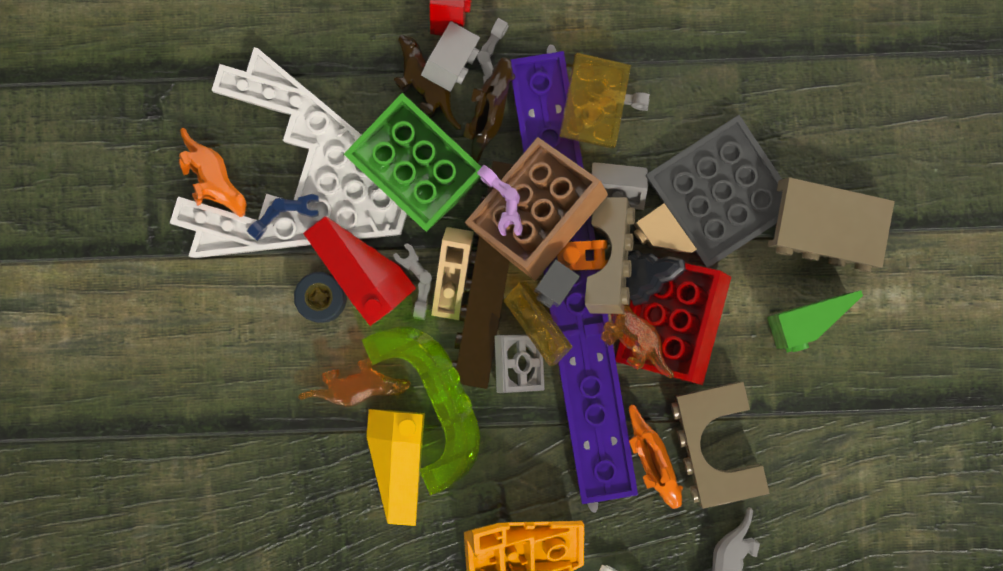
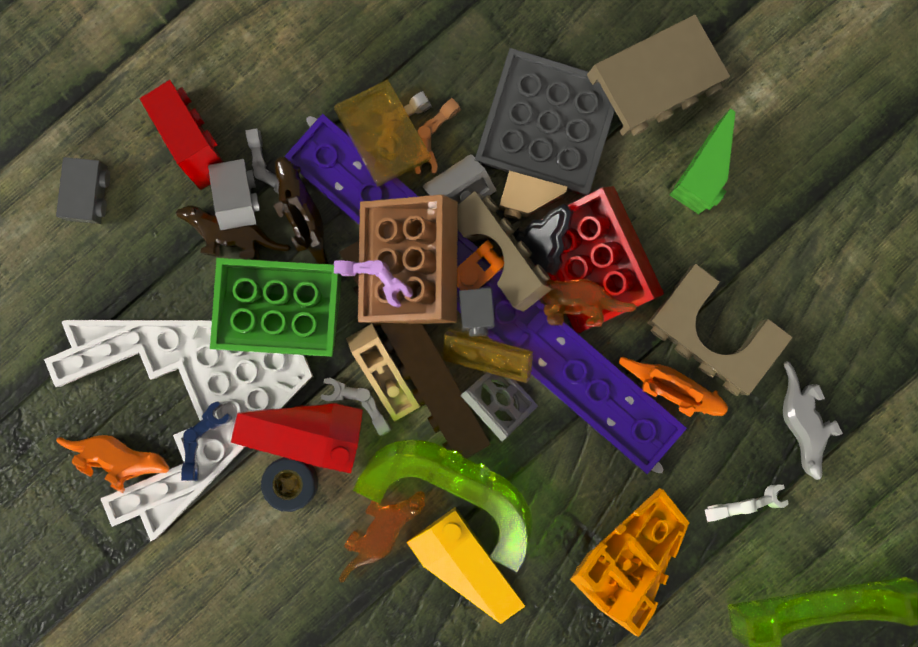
camera: 40 degrees left, 0 degrees up
none -> medium nougat piece [414,98,461,175]

